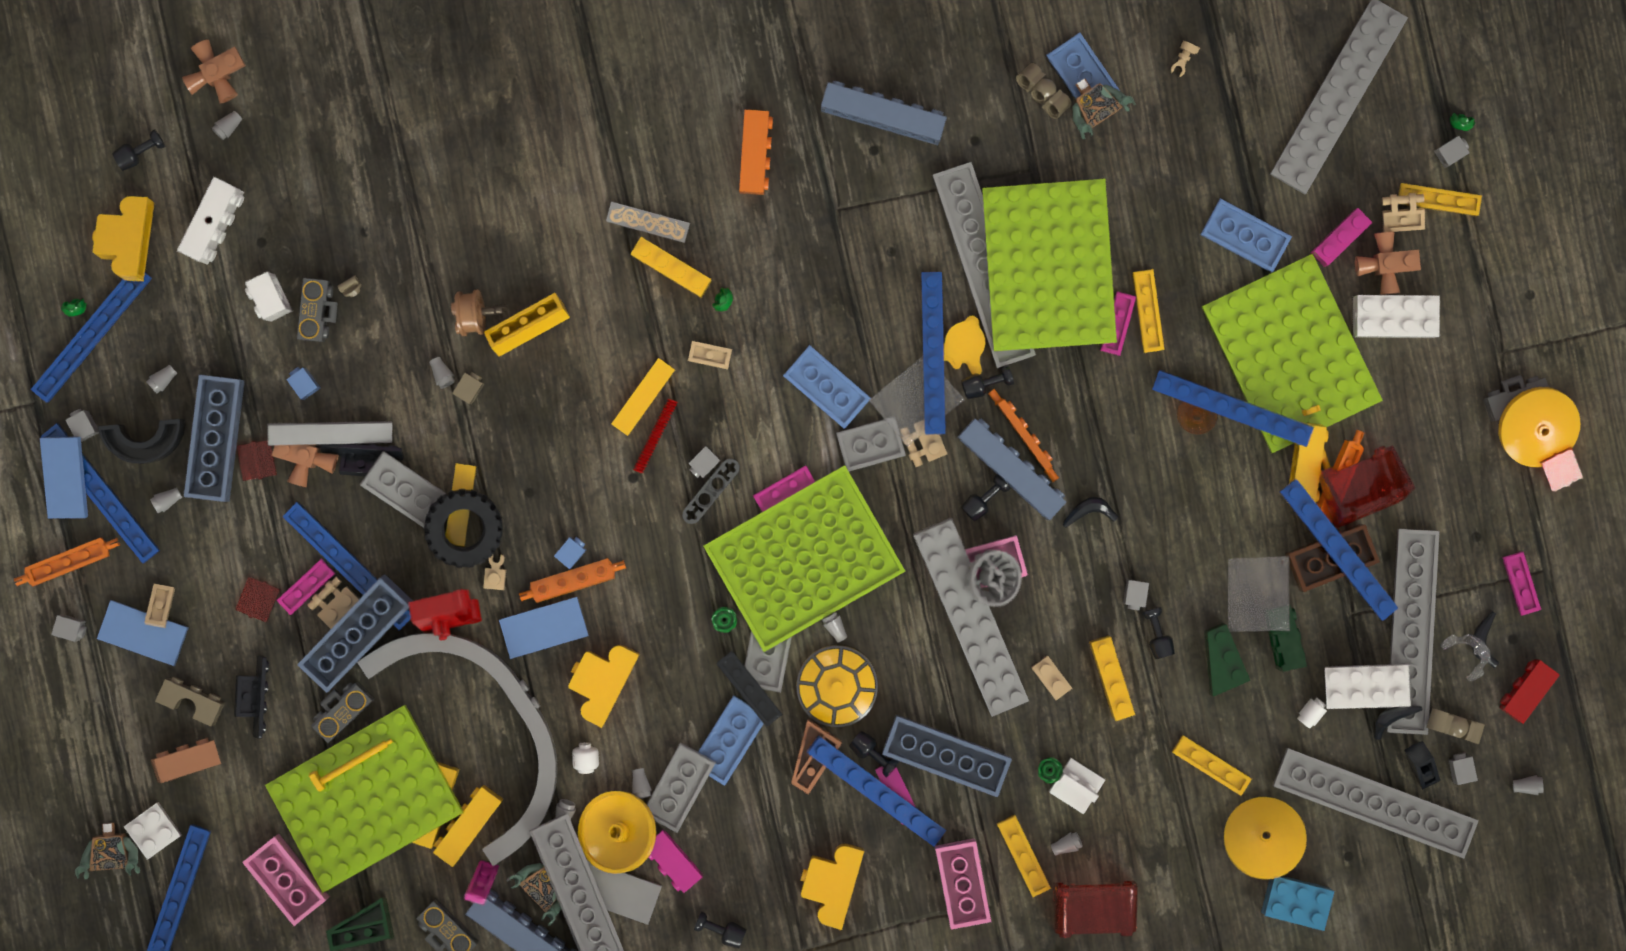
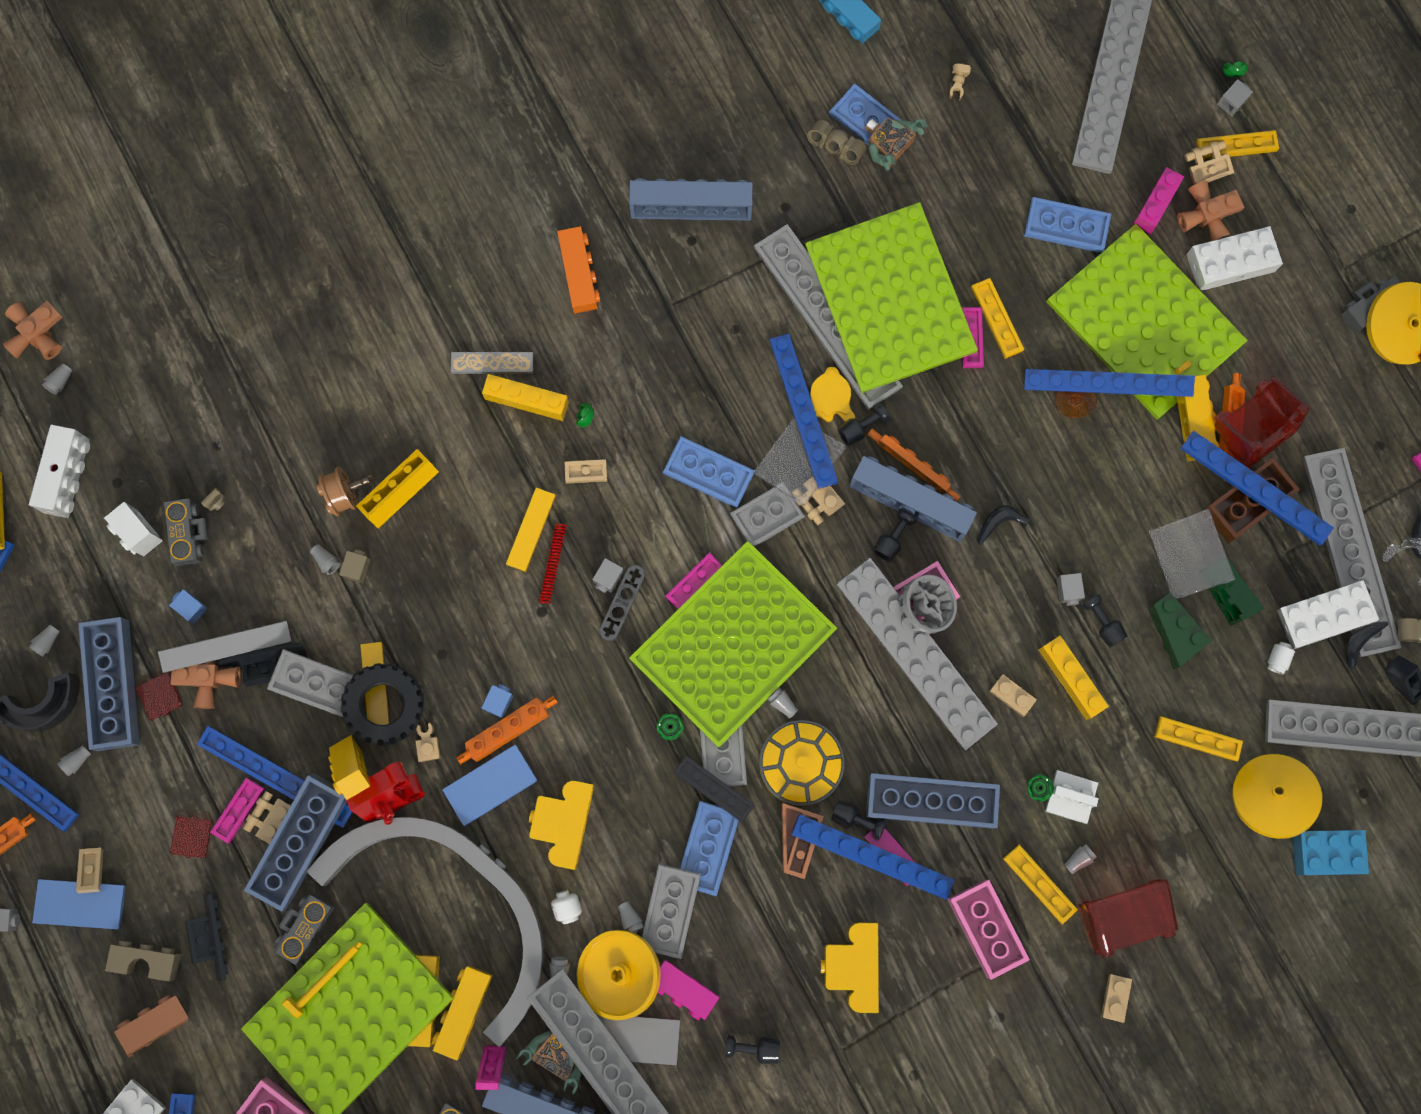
camera: 15 degrees left, 10 degrees down
none -> yellow brick [328,735,370,800]

